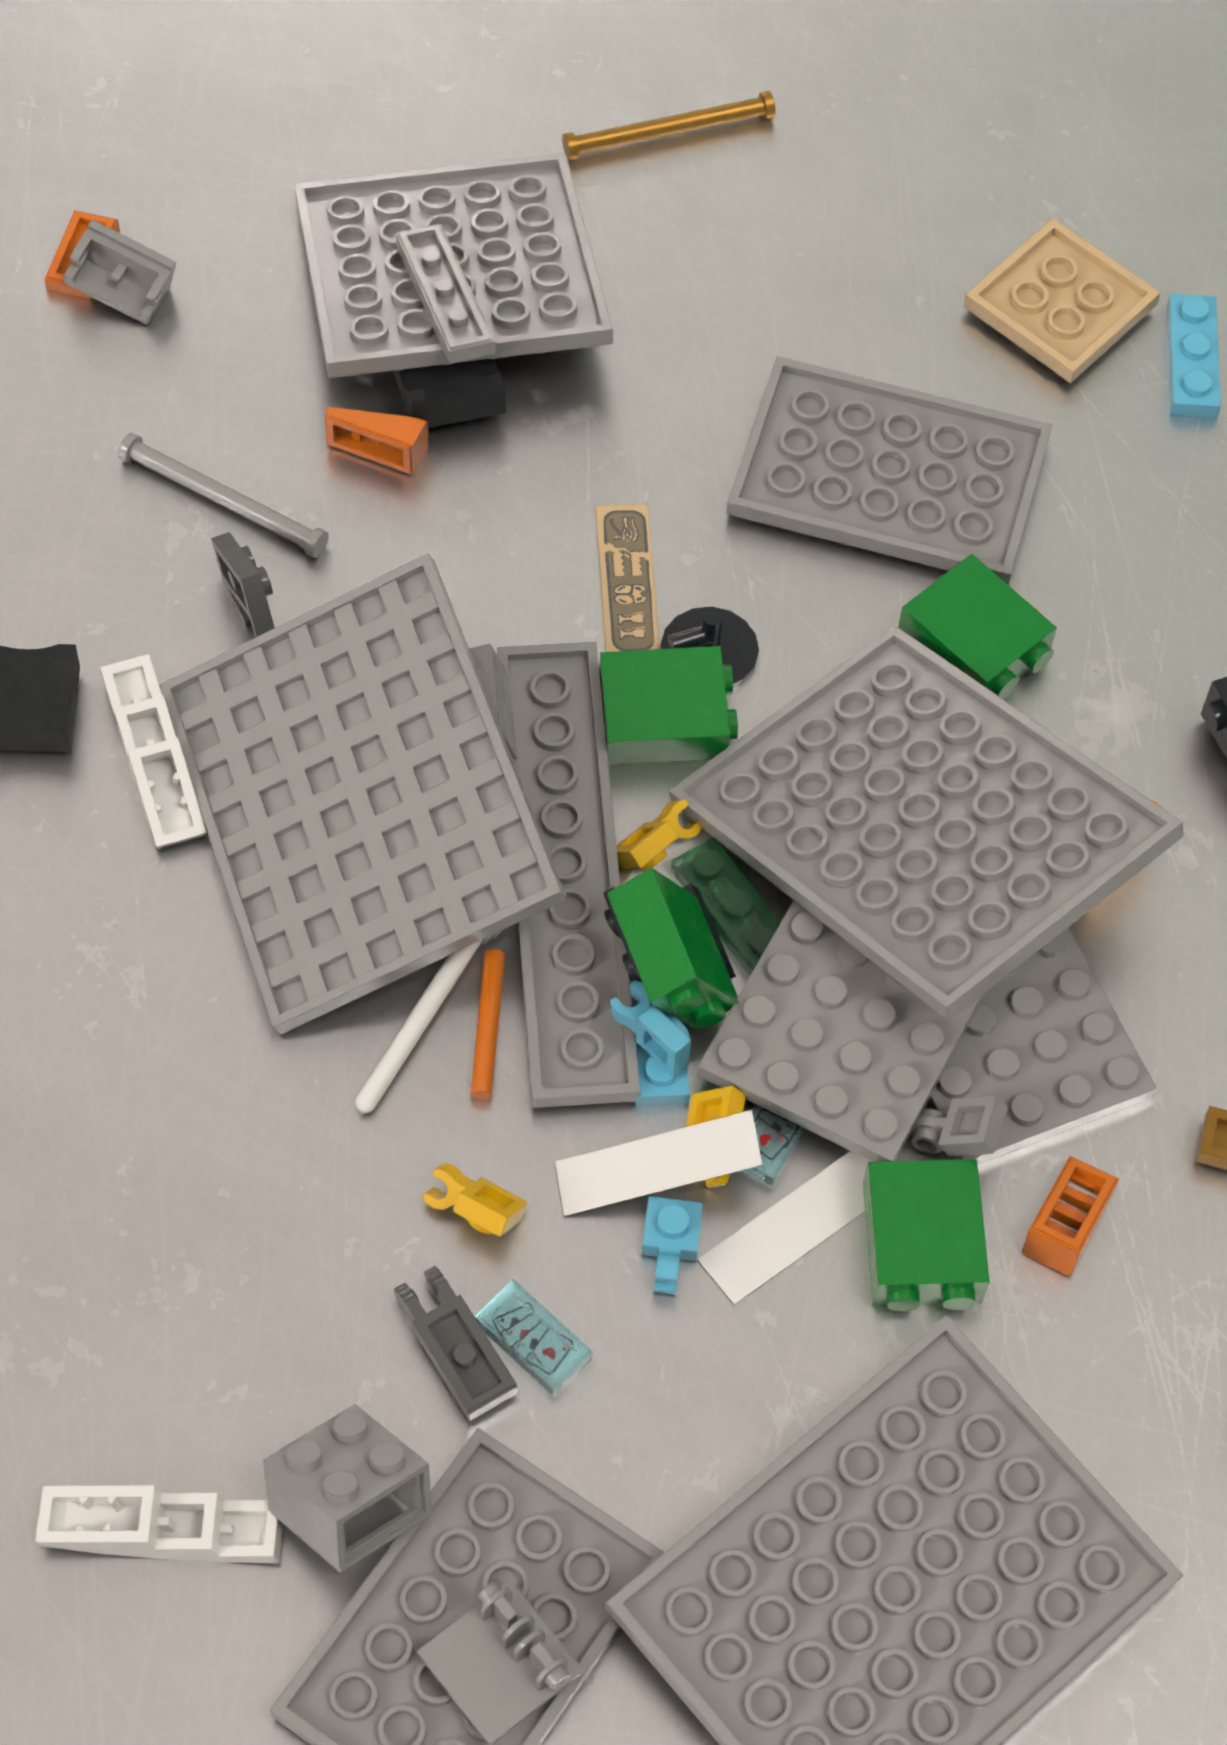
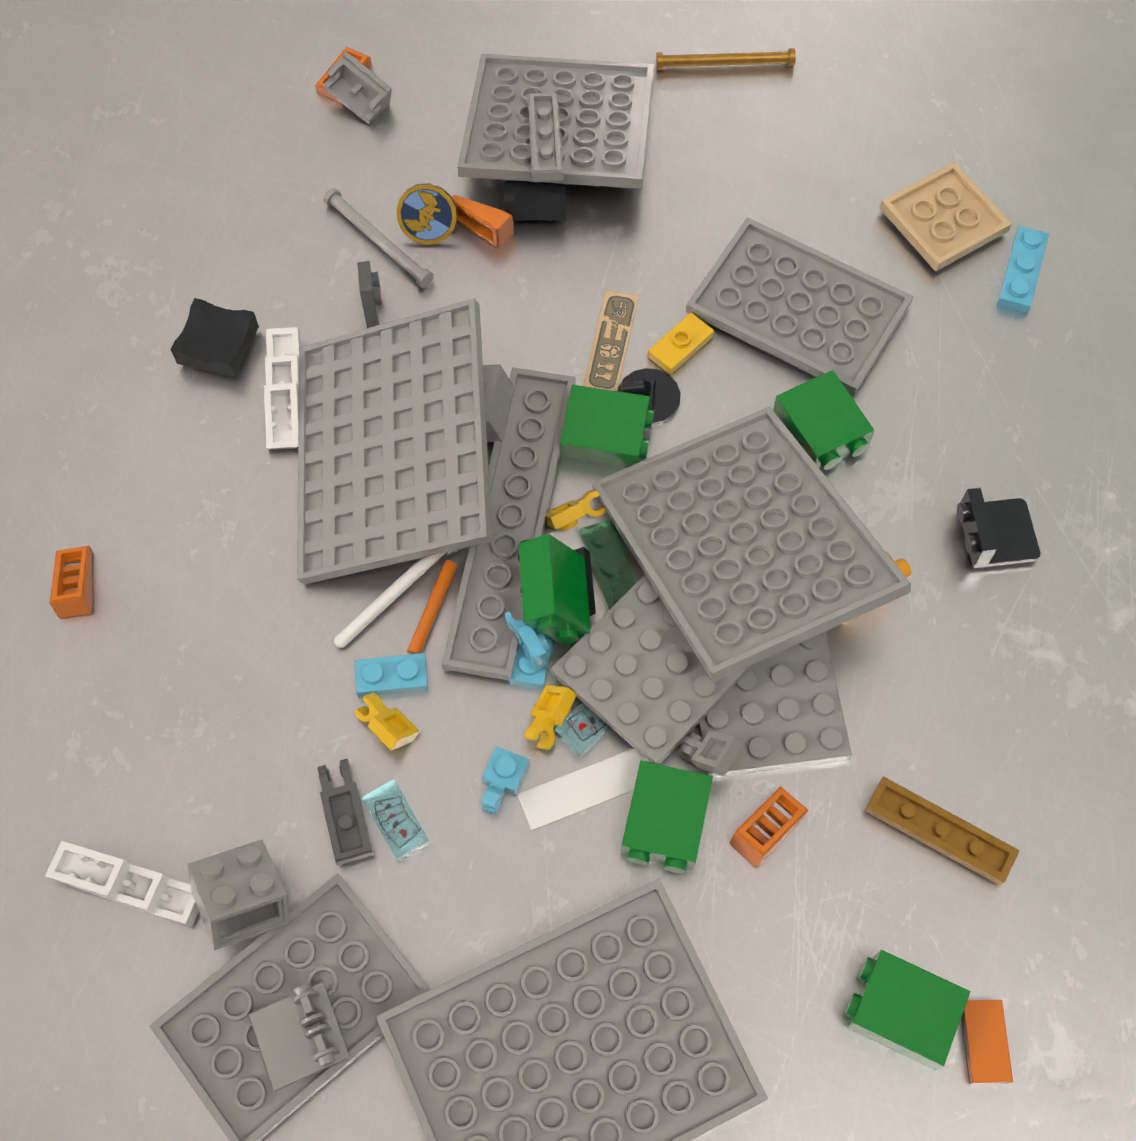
camera: 20 degrees right, 5 degrees up
white sticker [555,1110,762,1216] -> none
none -> medium azure plate [355,653,428,698]
none -> shield [396,183,457,245]
none -> yellow plate [647,312,714,375]

